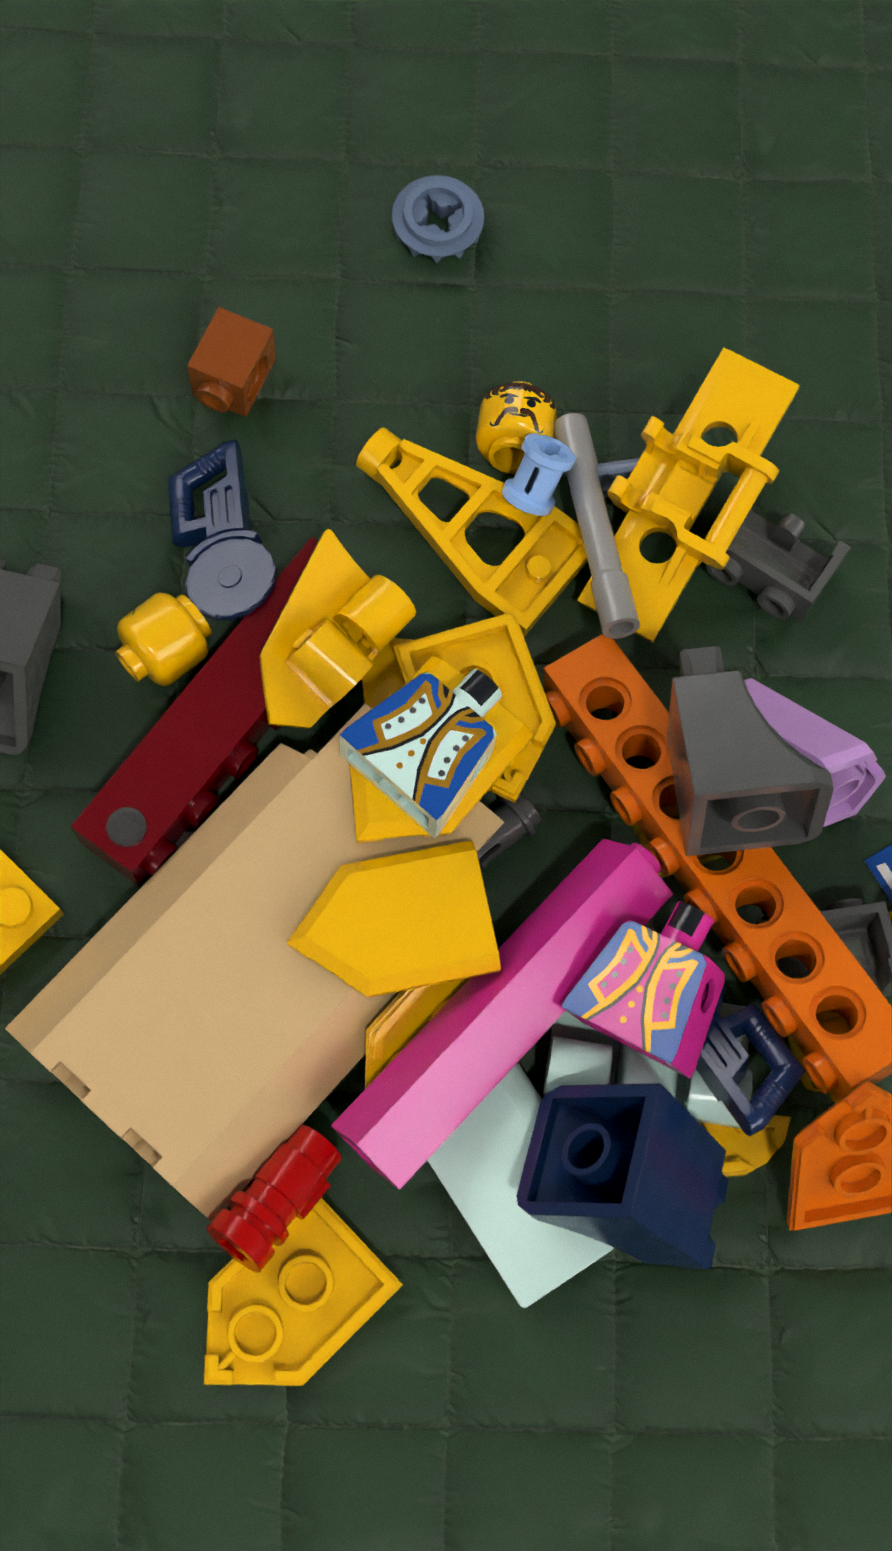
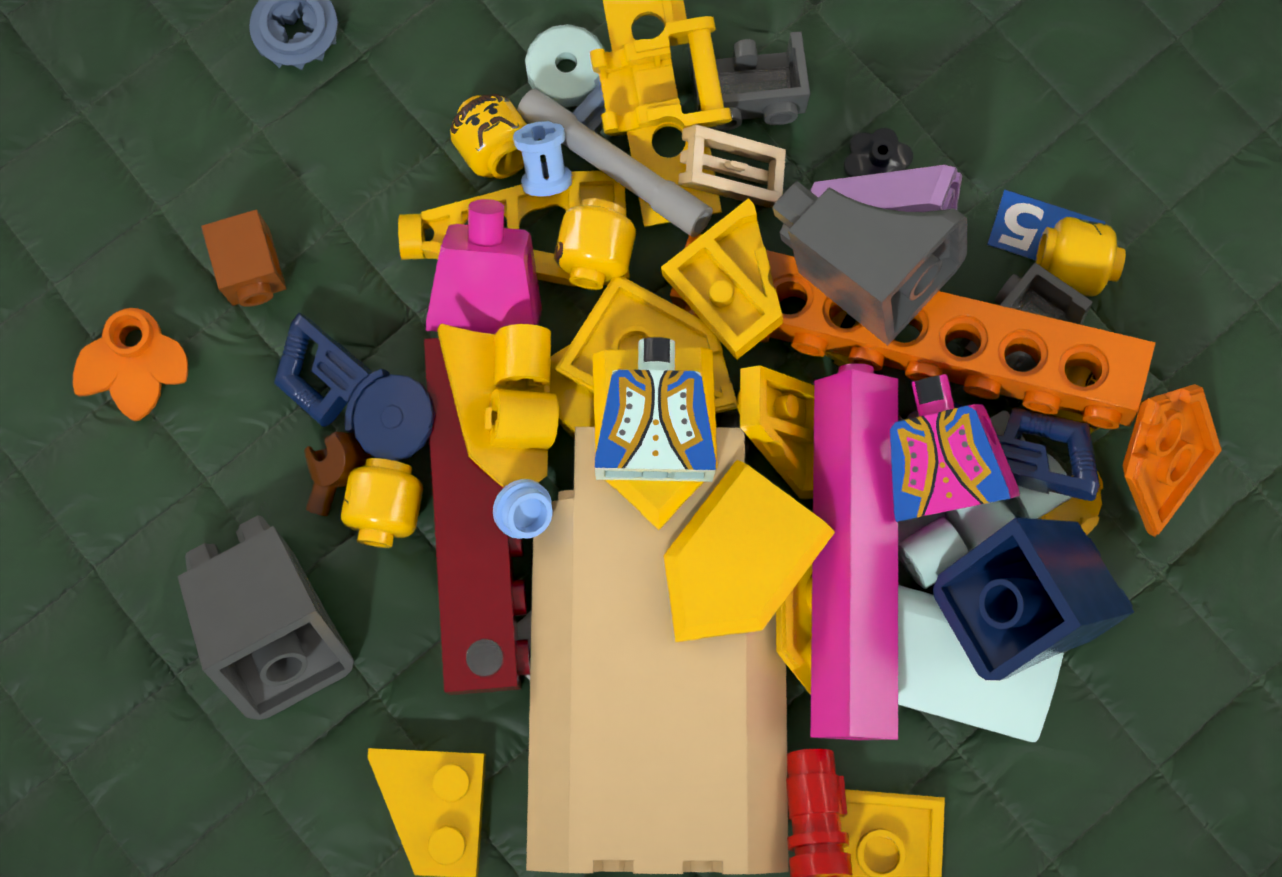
camera: 35 degrees left, 5 degrees up
none -> orange plate [73,308,188,422]
none -> reddish brown piece [304,431,371,516]
none -> dark pink torso [426,199,542,334]
none -> light blue plate [493,479,553,539]
none -> light aqua piece [525,24,605,107]
none -> yellow head [554,198,636,290]
none -> yellow wing [661,198,783,360]
none -> tan tile [678,125,786,207]
none -> yellow wing [737,365,814,500]
none -> black plant [844,128,913,177]

